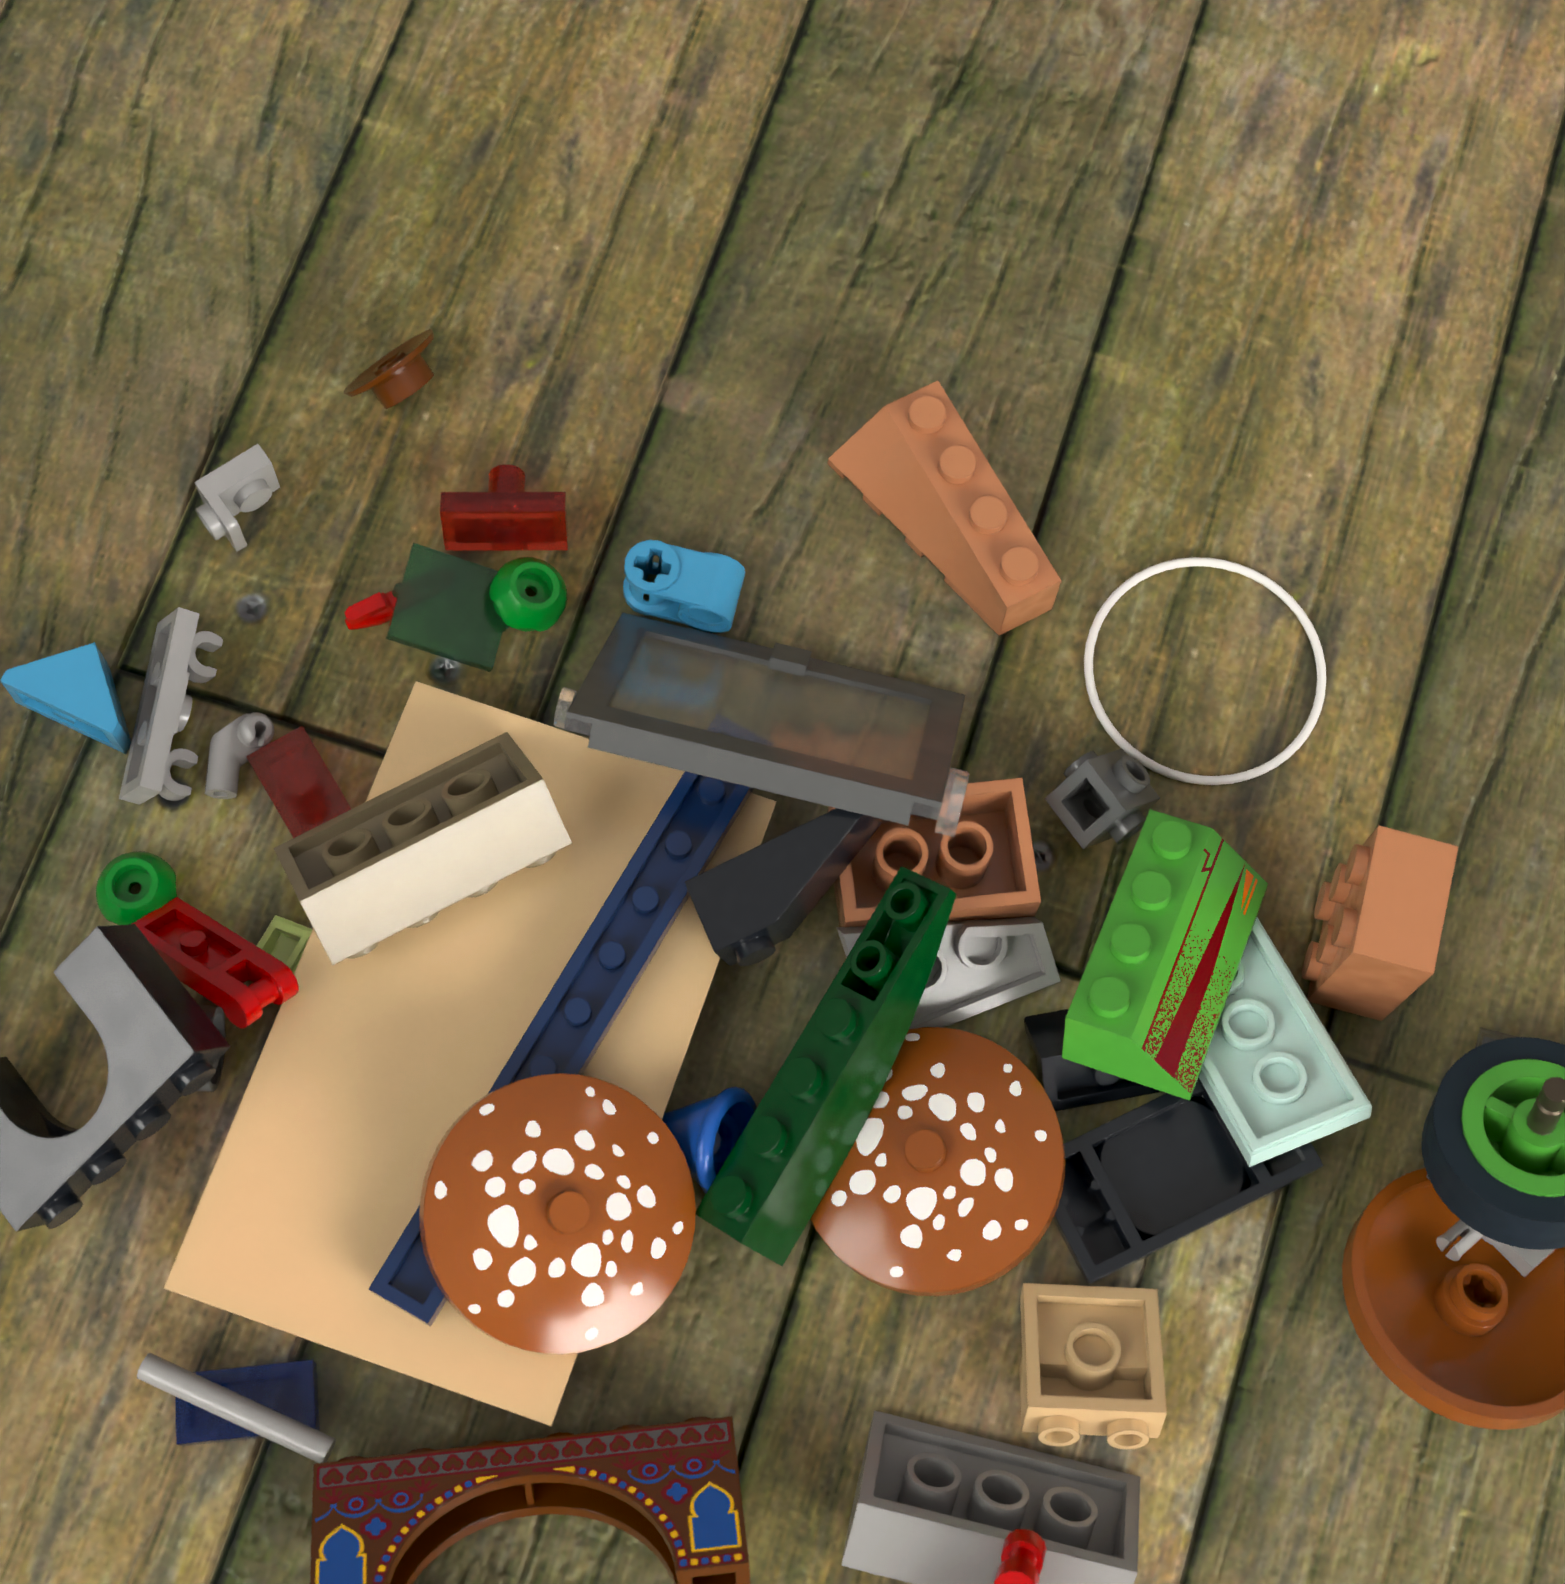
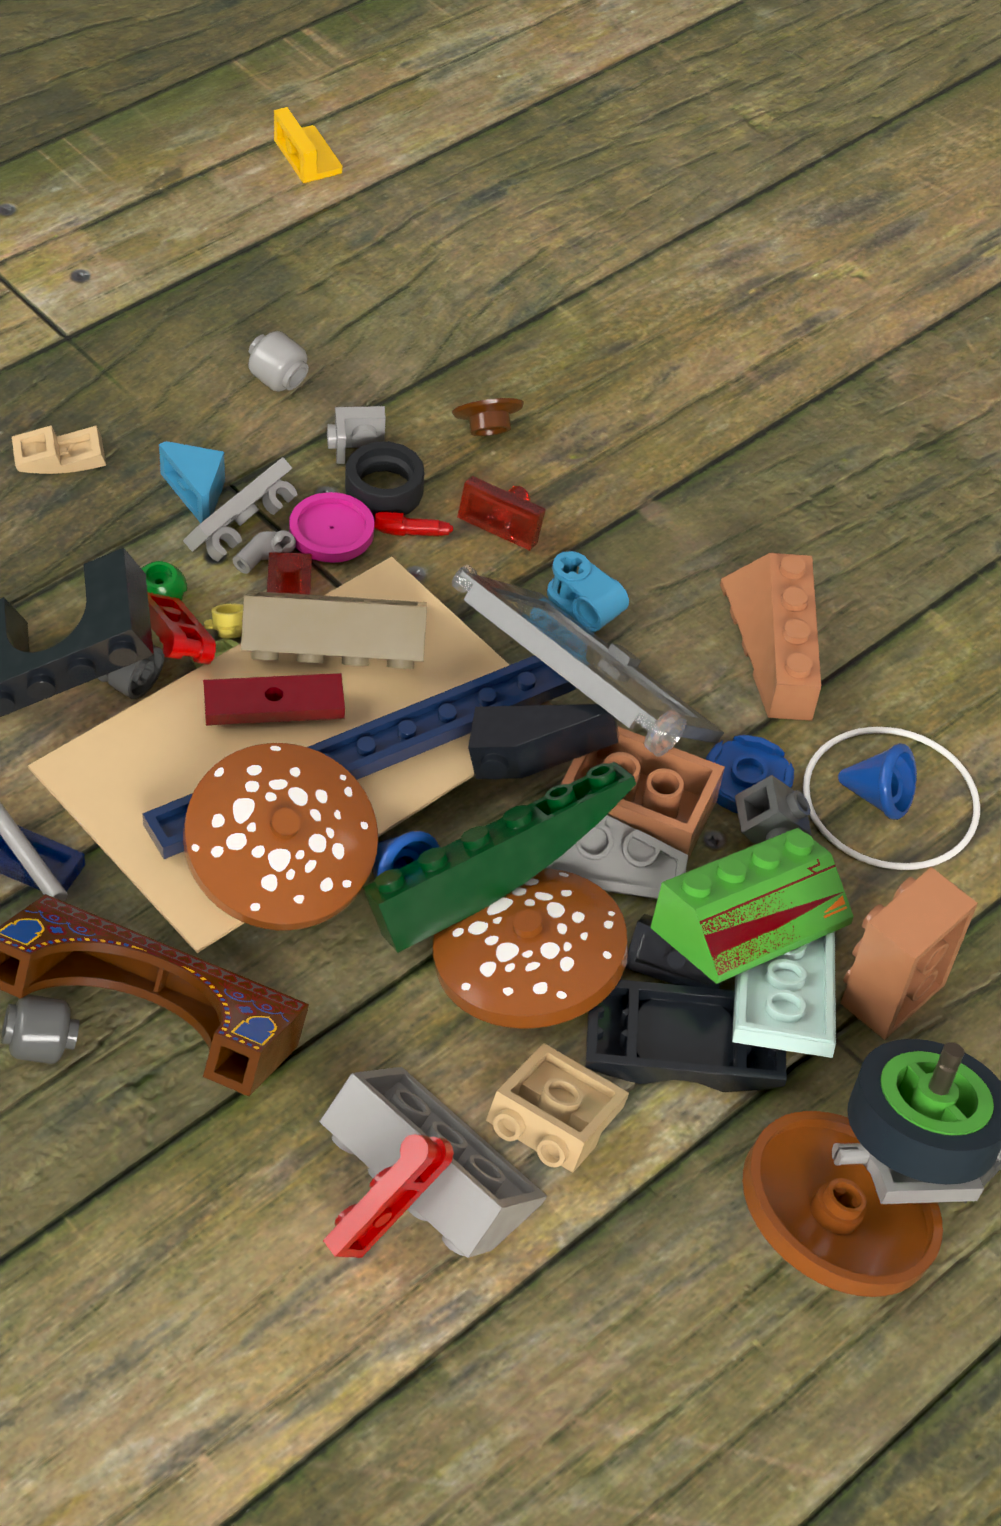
camera: 30 degrees right, 20 degrees down
clear green piece [386,543,509,672] -> none
green plate [489,557,567,632] -> none
none -> dark red tile [203,673,345,726]
none -> light yellow plate [204,604,243,638]
none -> light grey head [248,331,309,392]
none -> dark pink piece [289,492,374,563]
none -> black tyre [345,441,425,518]
none -> blue tile [706,735,794,813]
none -> blue hat [838,743,917,820]

